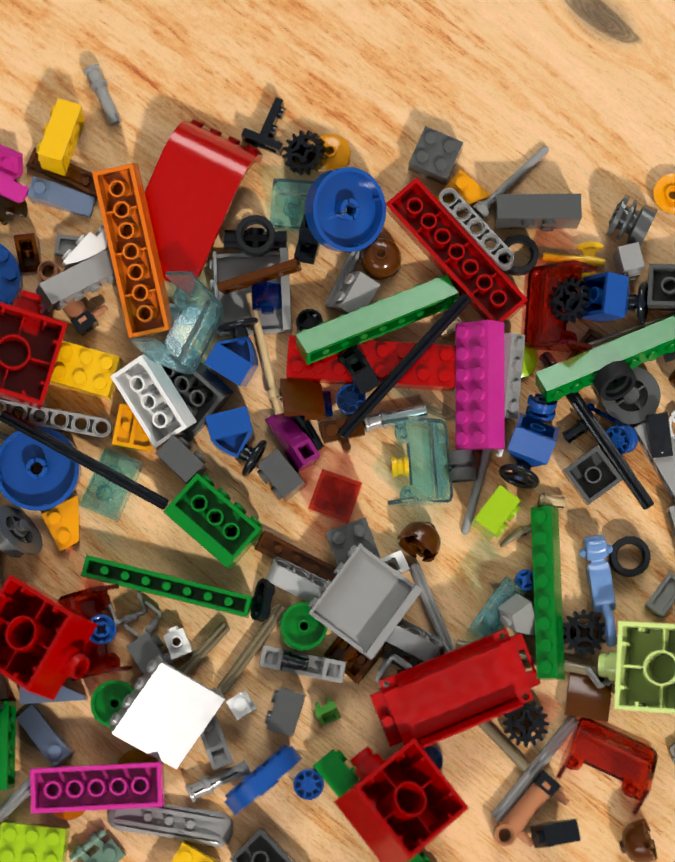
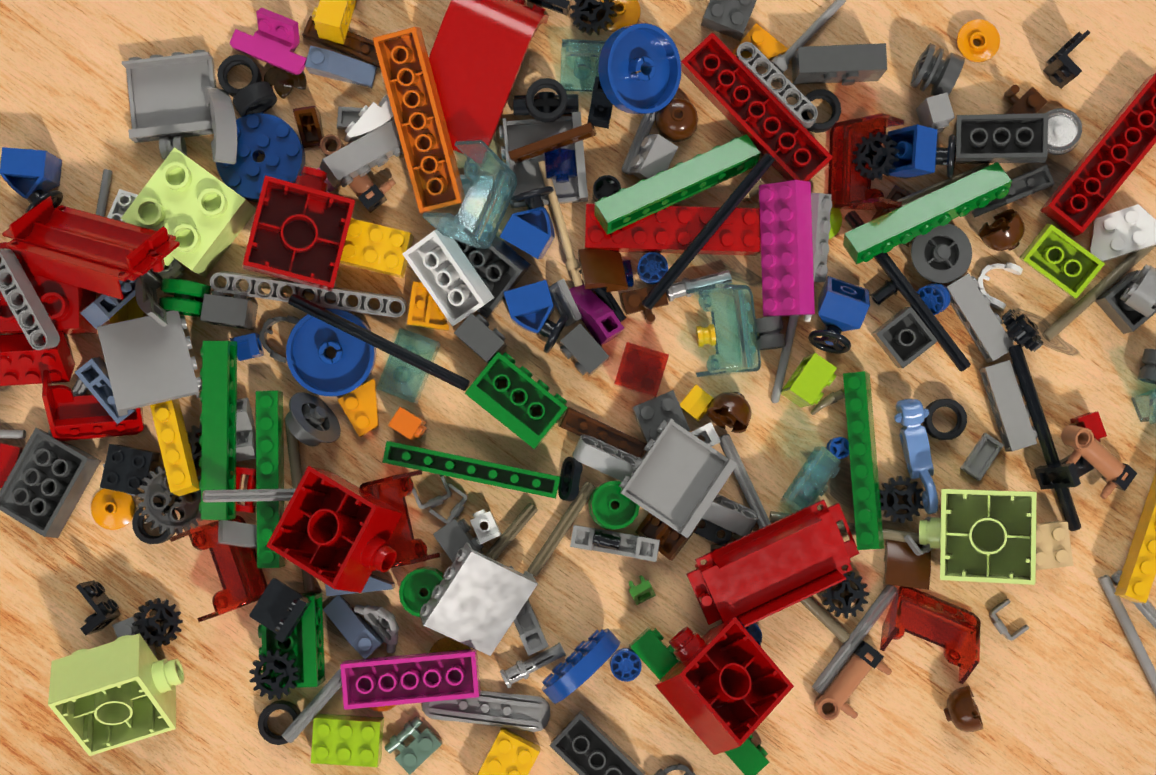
camera: 10 degrees left, 5 degrees up
blue wheel [90,614,117,645] -> none
white brick [226,690,257,720] -> none
dark grey brick [264,687,306,737] -> none
black slope [337,346,380,395] -> none
light grey piece [375,654,412,687] -> none
light grey slope [498,593,535,635] -> none
blue wheel [526,394,557,421] -> none
black slope [530,819,581,848] -> none
tan pin [538,493,565,510] -> none
yellow piece [542,241,605,280] -> none
clear blue hinge [587,403,622,426] -> none
black tyre [593,361,637,401] -> none
black slope [645,412,673,459] -> none
none -> light grey piece [354,605,399,653]
none -> orange brick [388,407,427,440]
none -> light grey tile [549,279,582,327]
none -> yellow piece [679,385,714,422]

